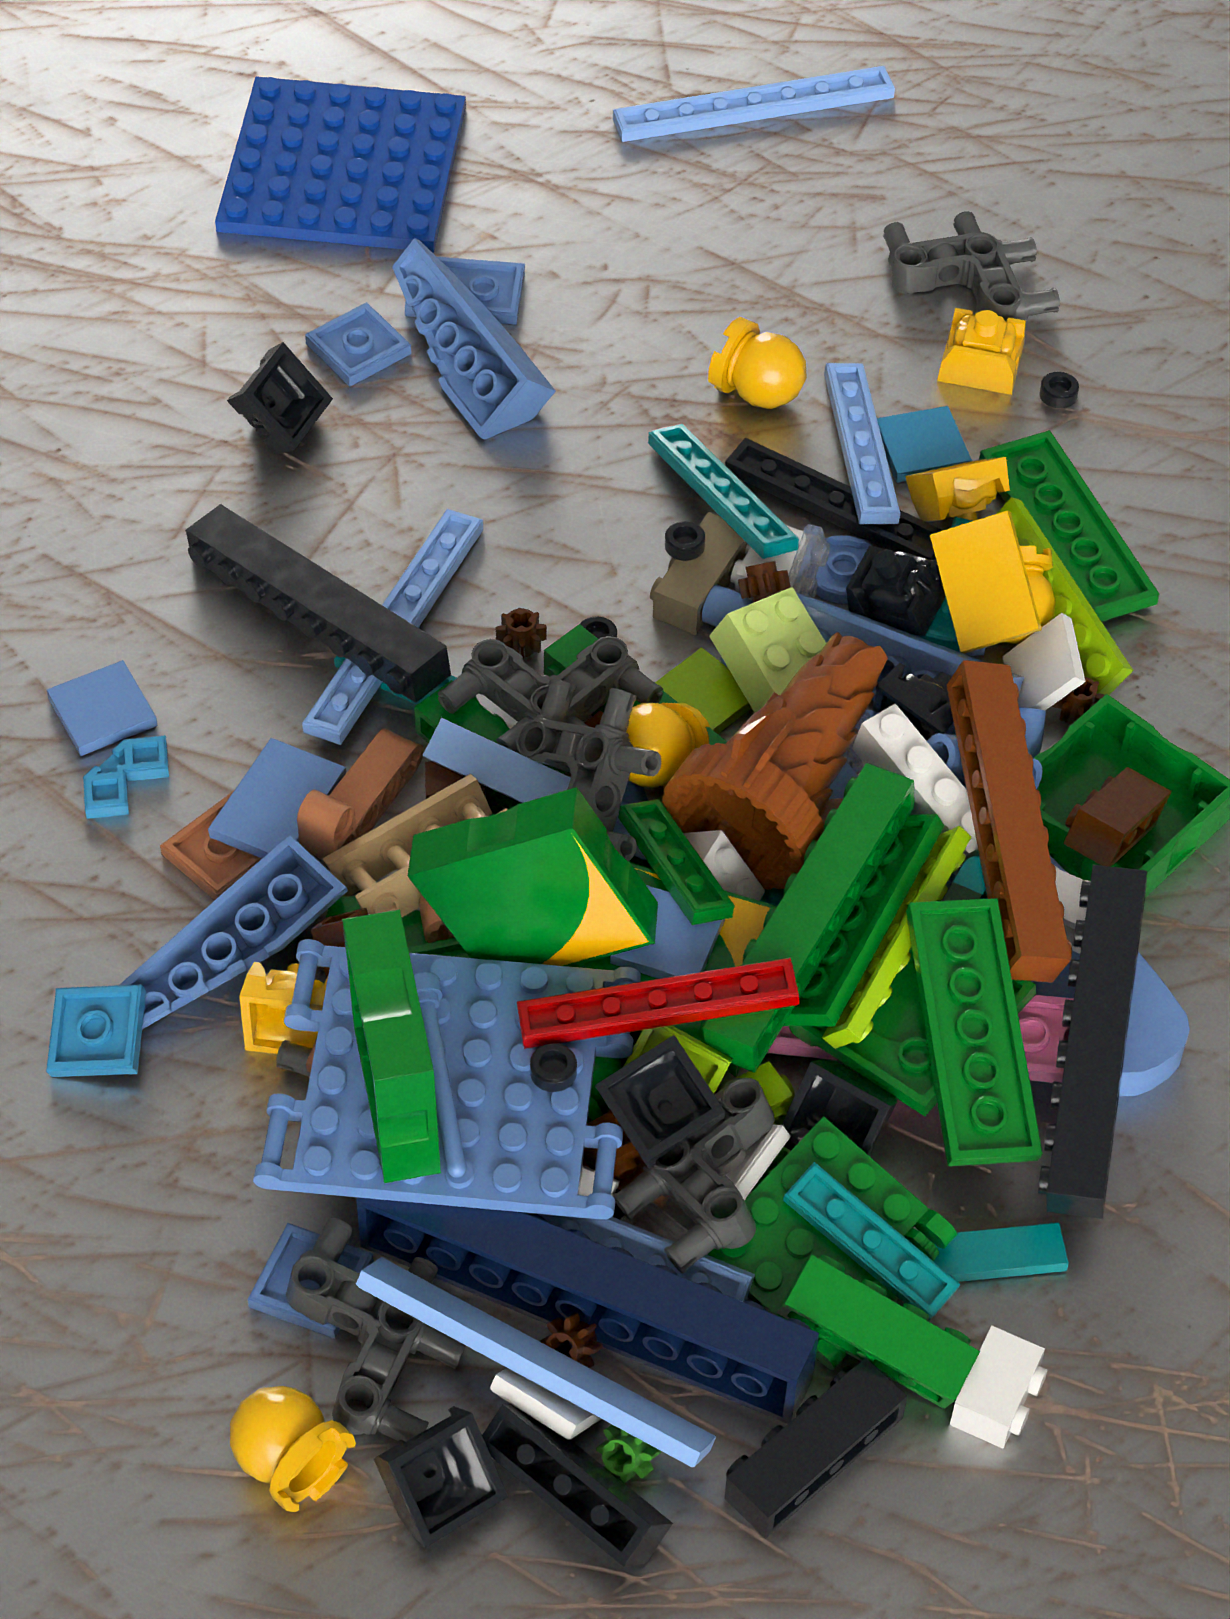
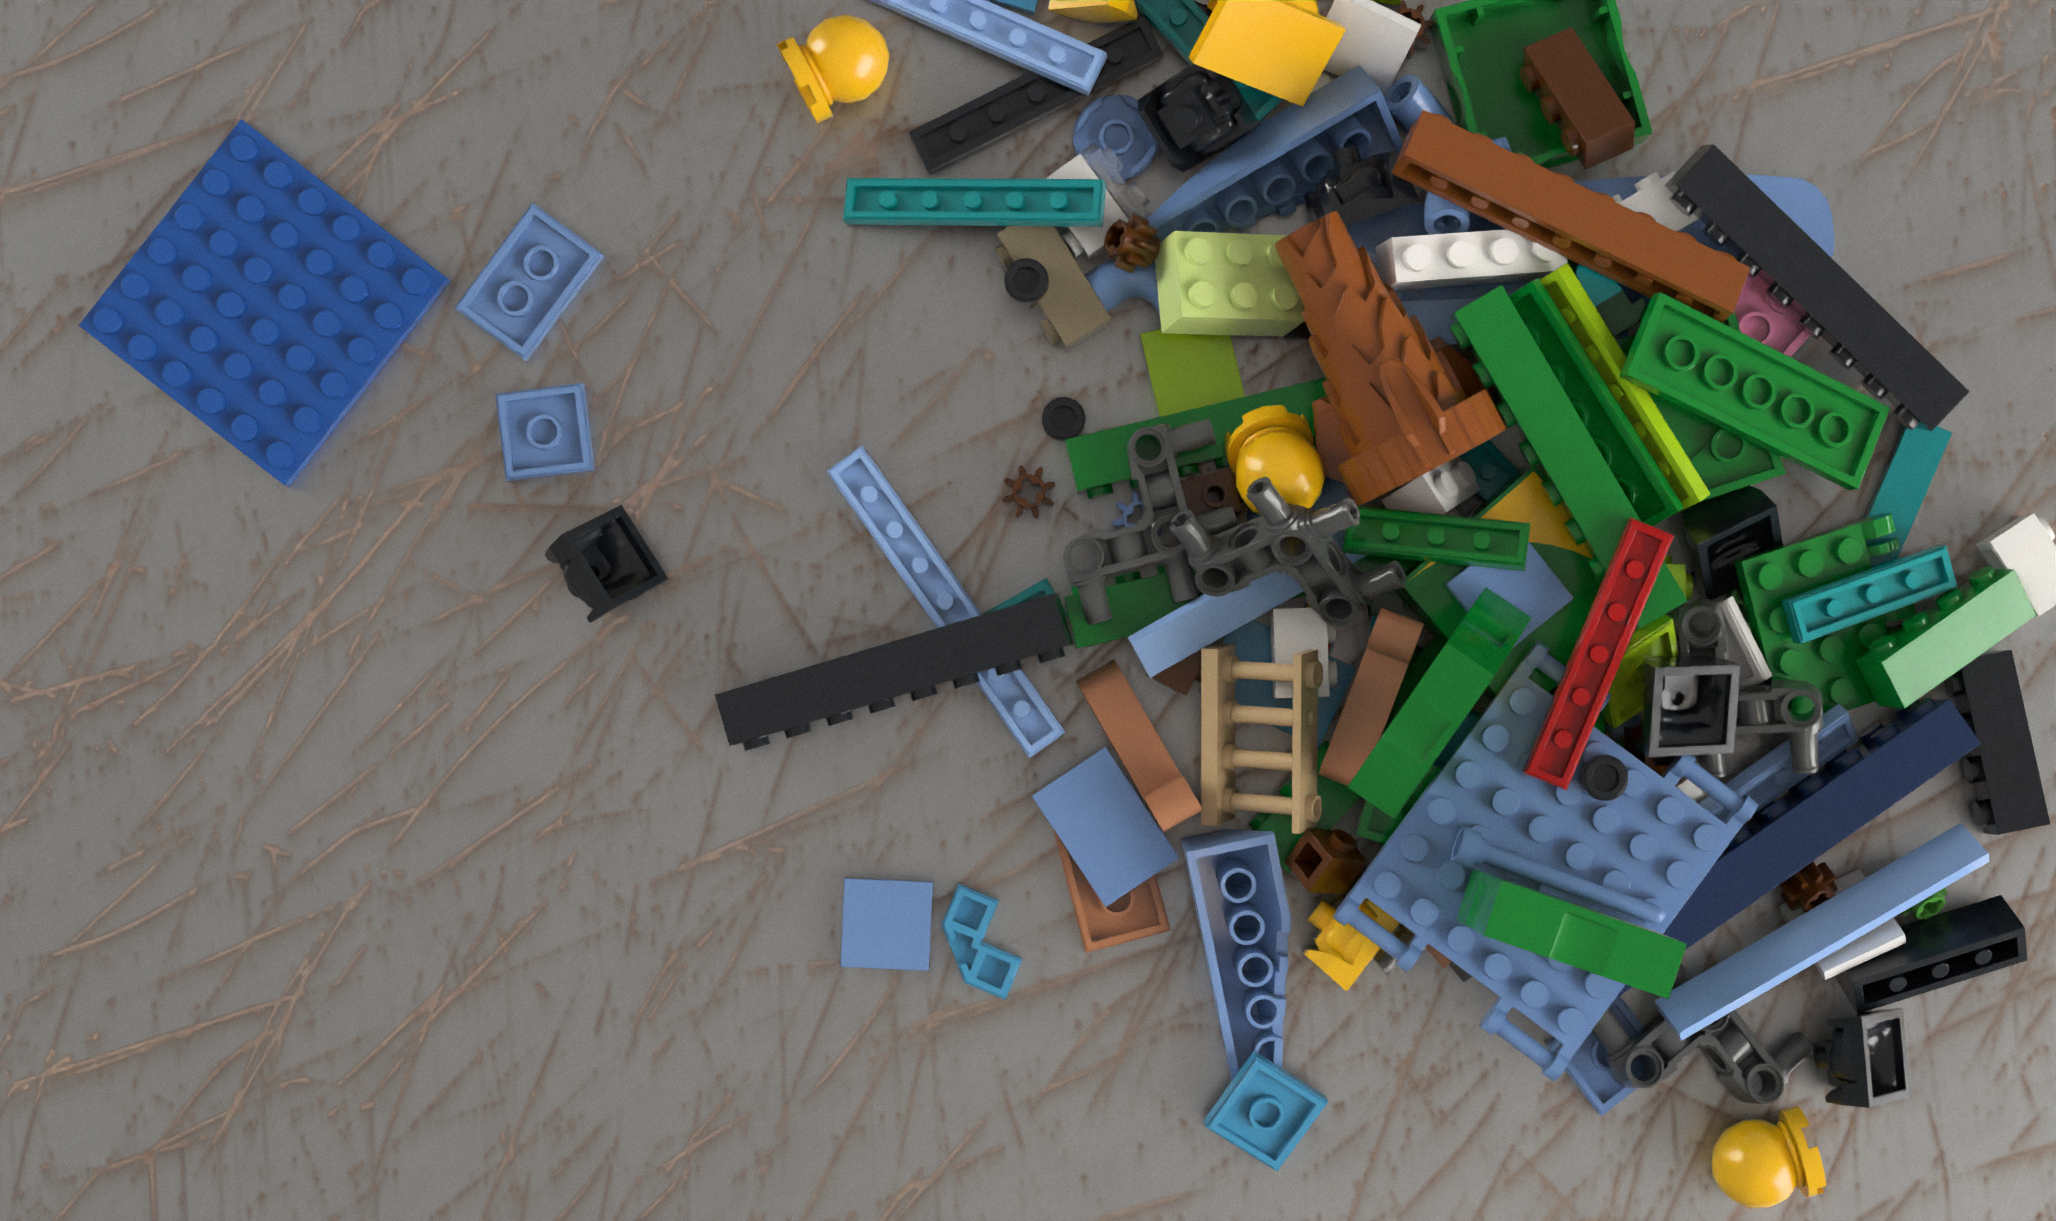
camera: 55 degrees left, 35 degrees up
medium blue wedge [392,238,556,440] -> none

